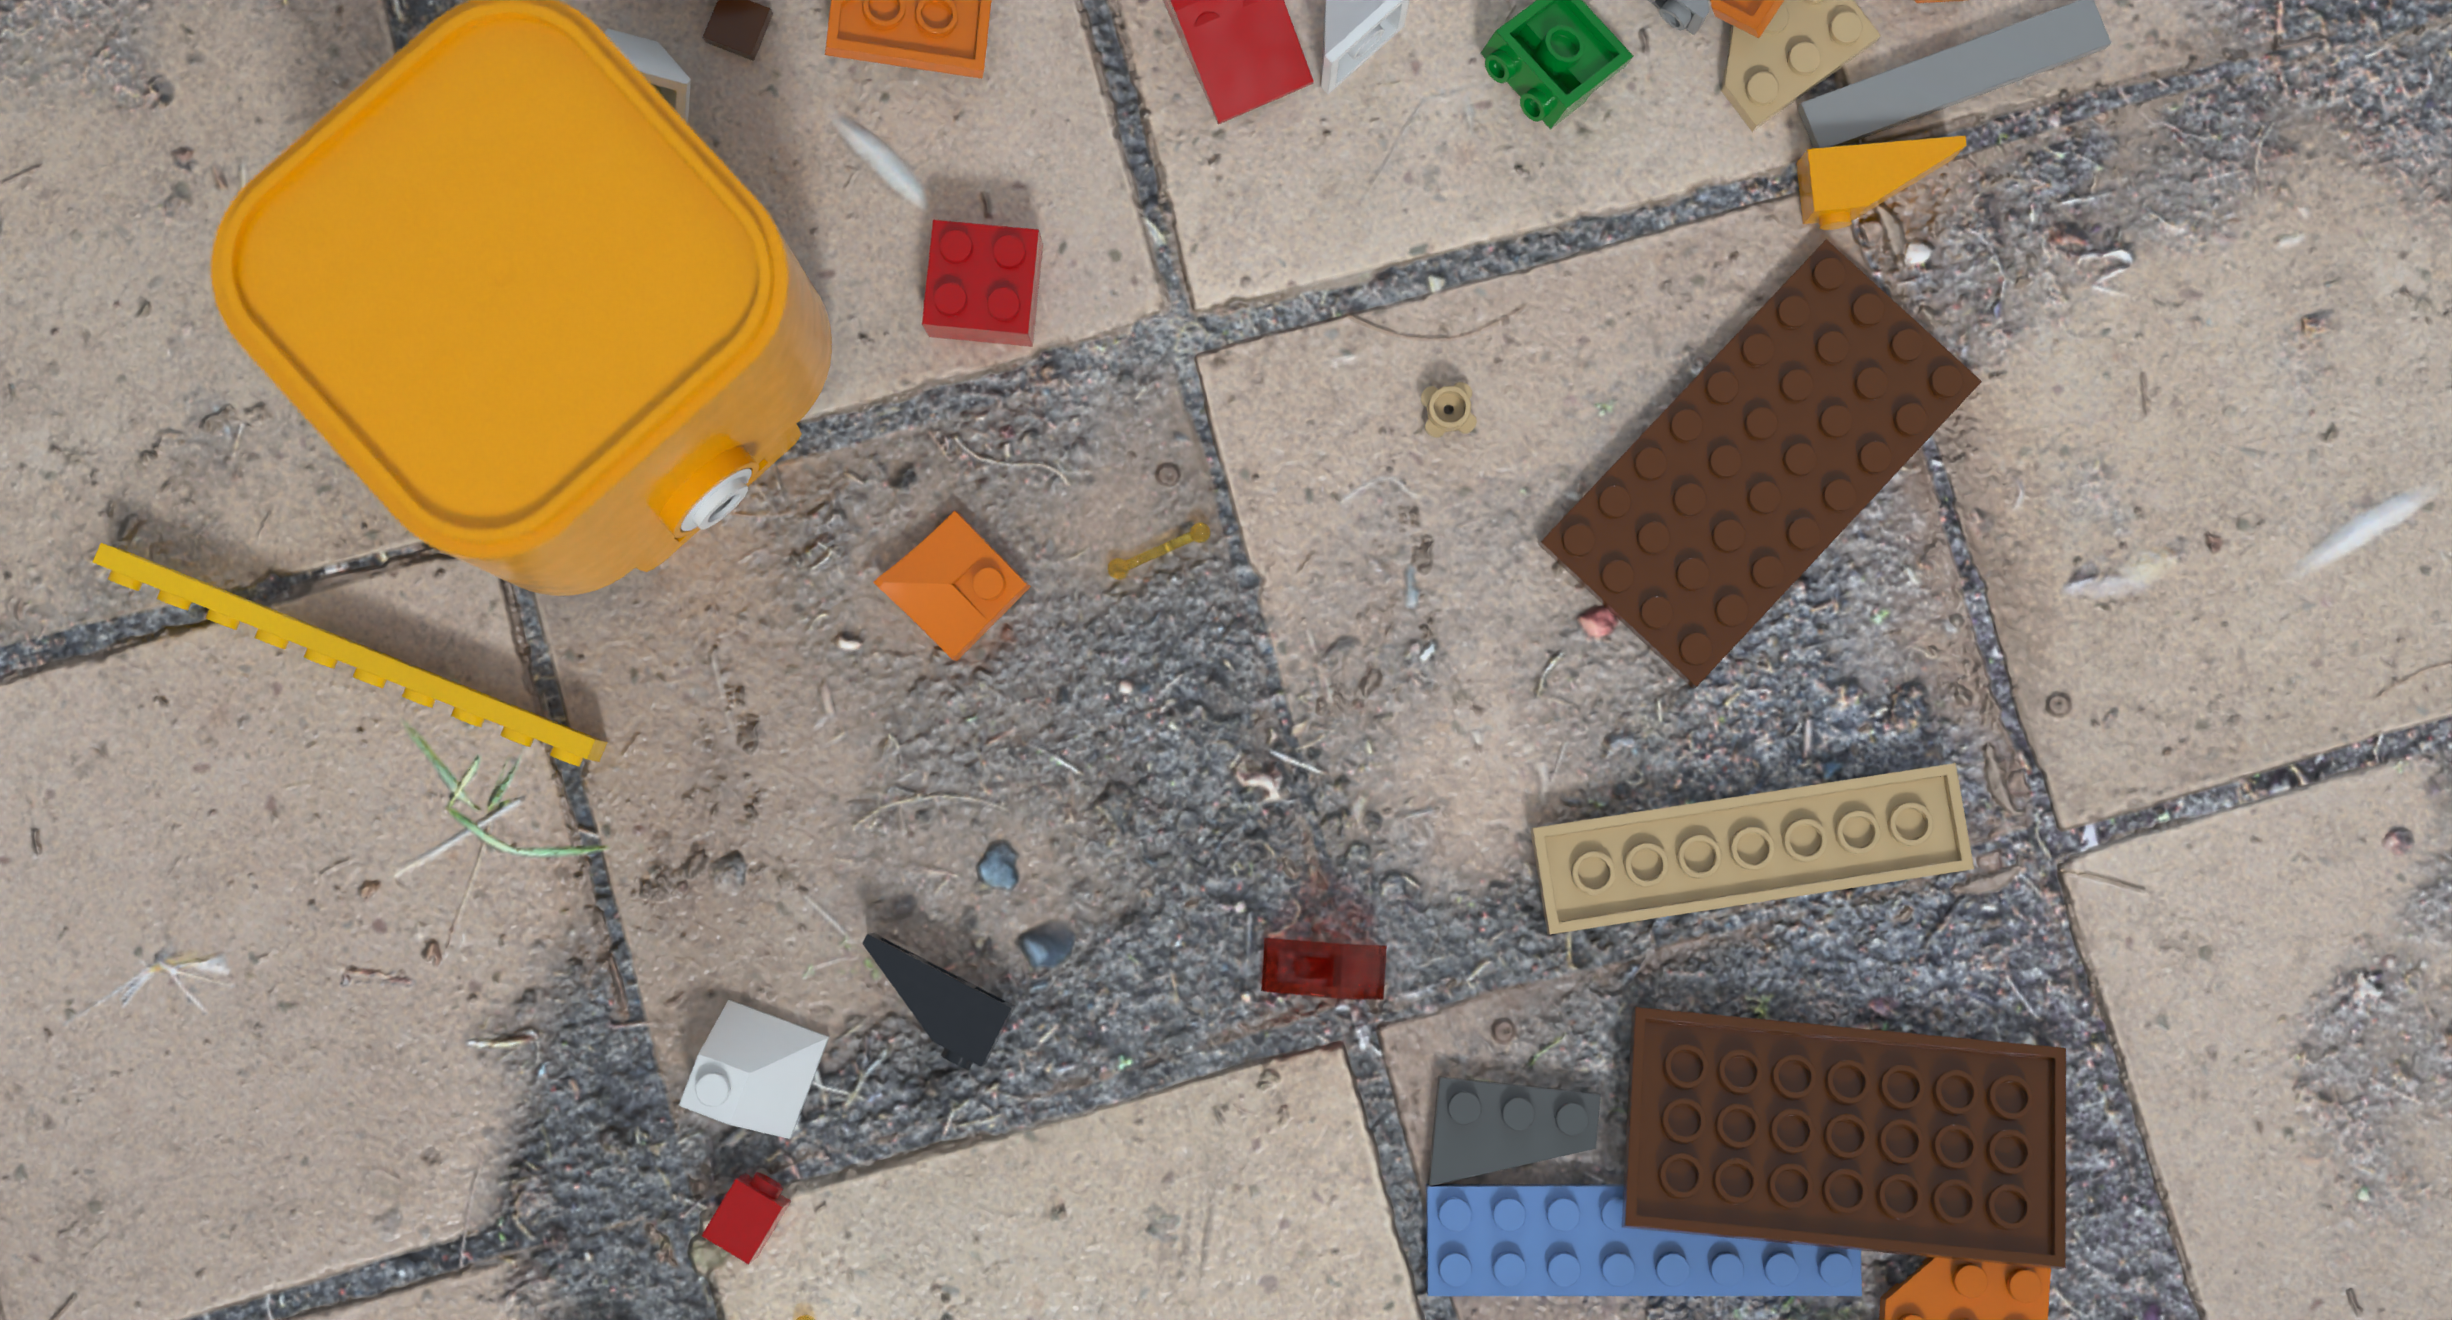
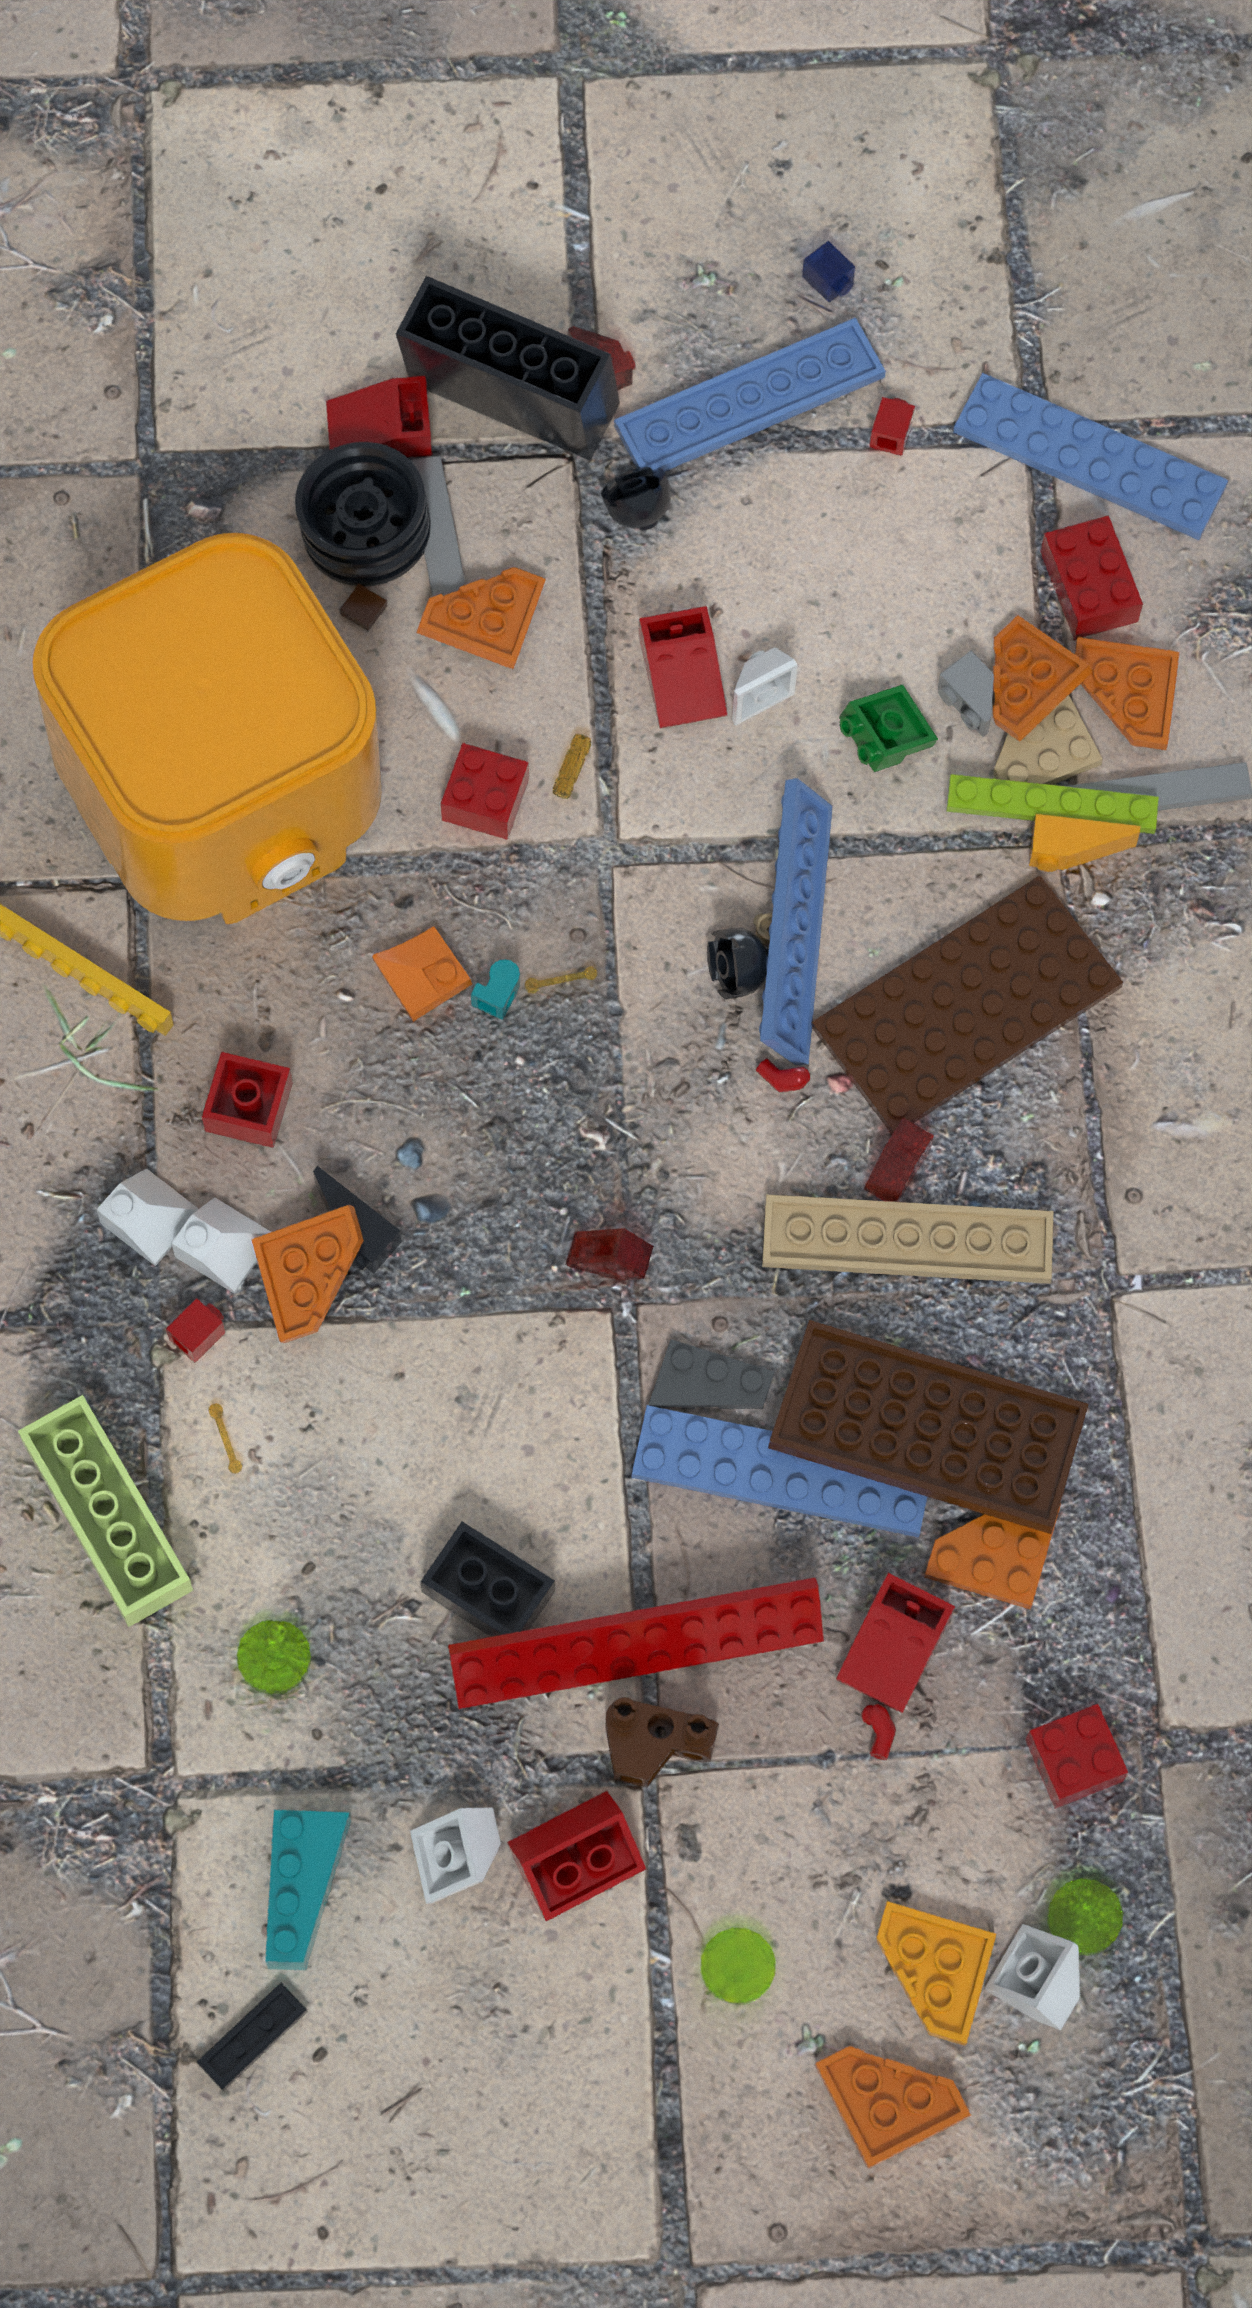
camera: 10 degrees right, 15 degrees down
none -> white slope [97,1169,199,1266]
none -> red brick [202,1052,293,1148]
none -> orange plate [251,1205,364,1343]
none -> teal leg [471,959,520,1020]
none -> clear yellow axle [553,734,591,799]
none -> black cylinder [707,928,769,999]
none -> red arm [756,1058,810,1092]
none -> medium blue plate [759,778,833,1066]
none -> clear red slope [864,1118,934,1202]
none -> lime plate [946,774,1159,834]

